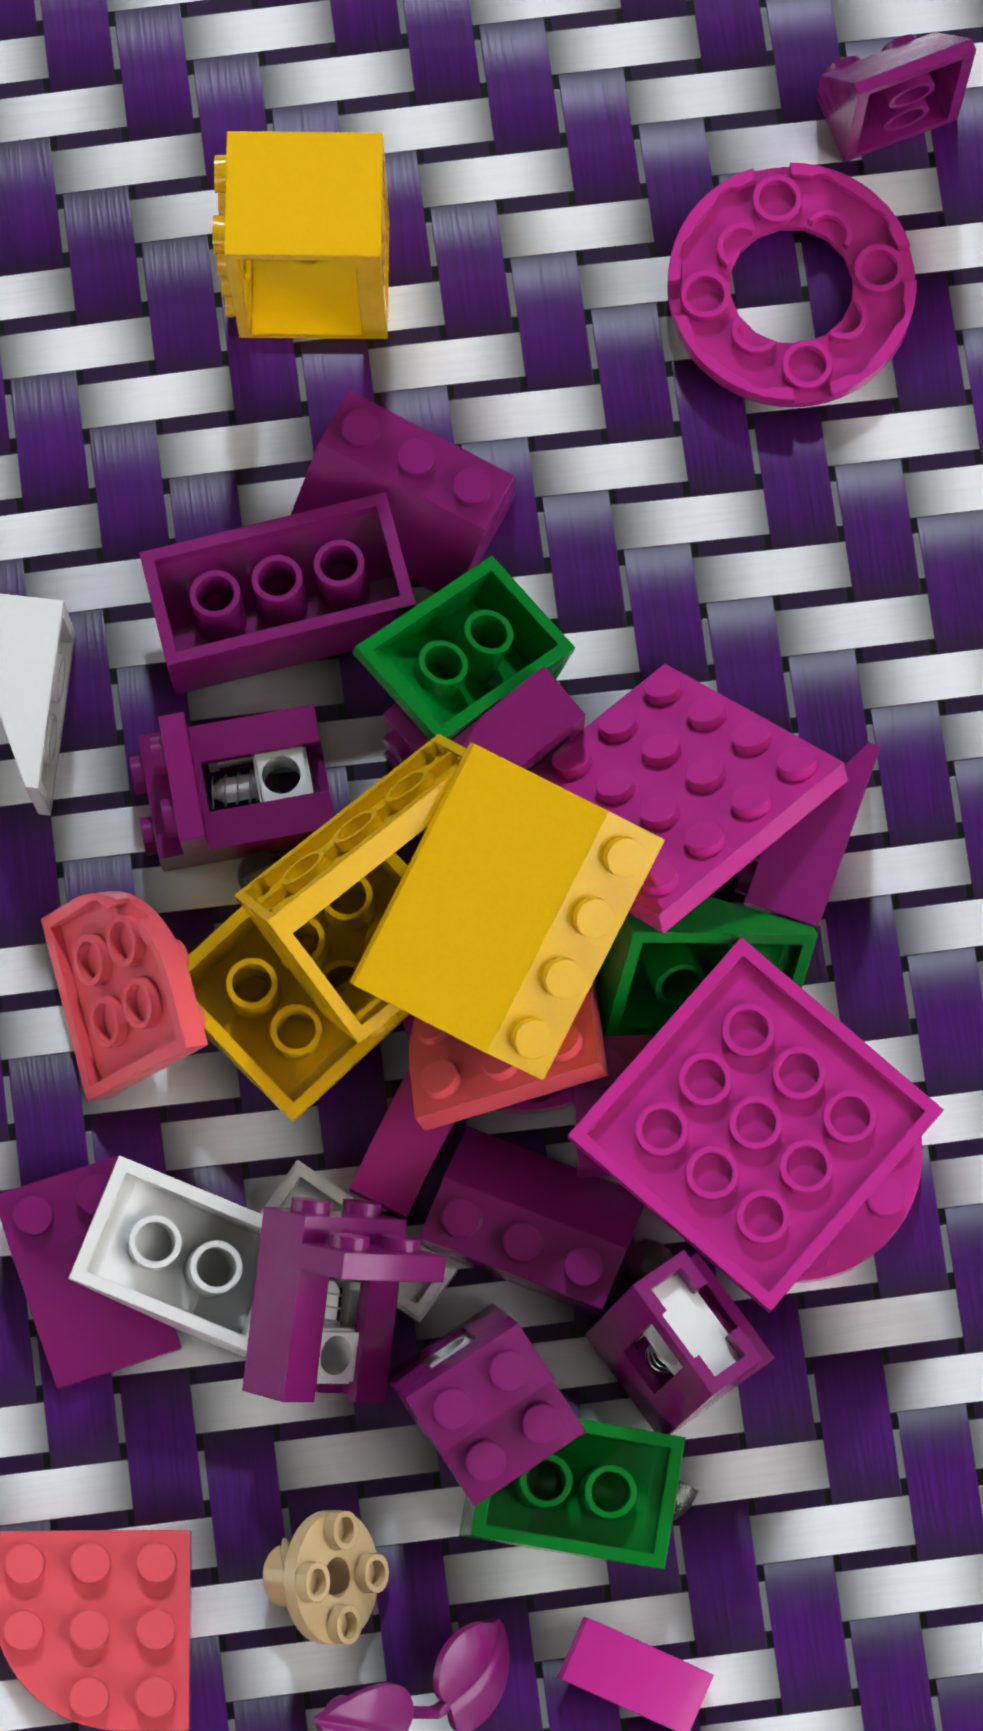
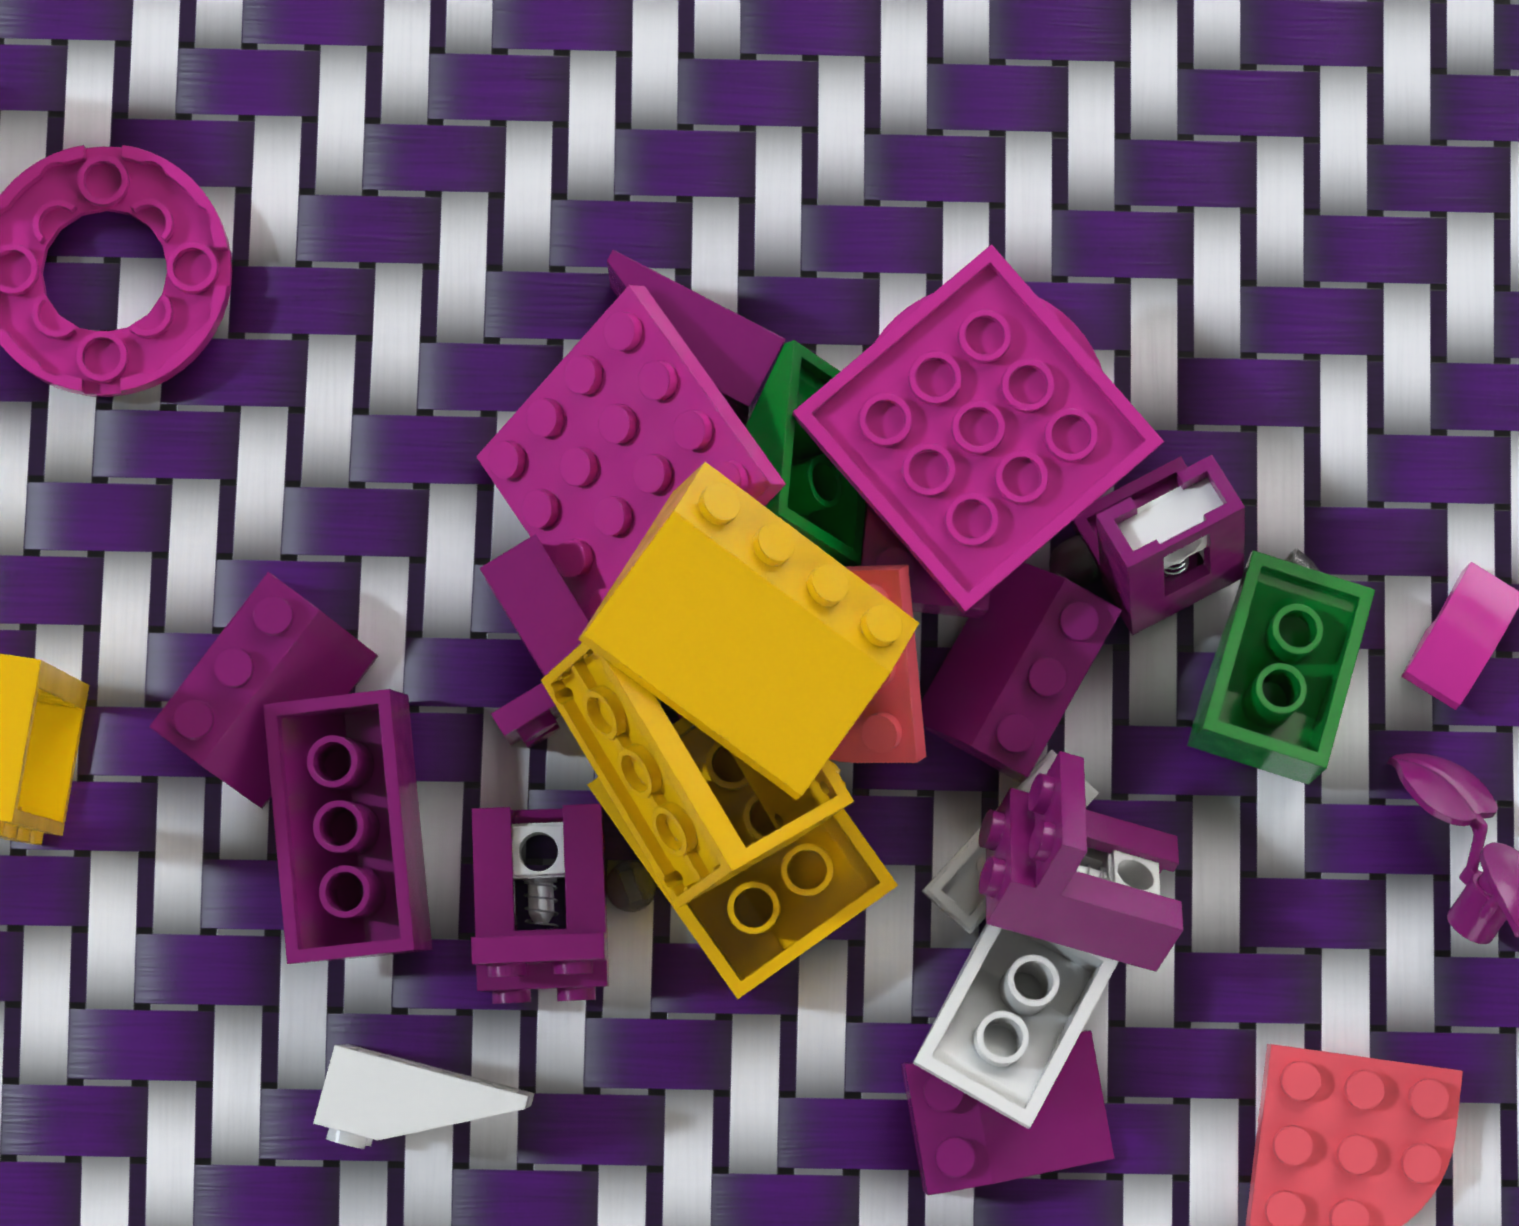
camera: 90 degrees left, 5 degrees up
coral plate [41,891,208,1102] -> none
tan plate [263,1510,389,1645] -> none
dark pink slope [349,1068,455,1220] -> none
green slope [352,556,575,740] -> none
magenta brick [388,1303,586,1507] -> none

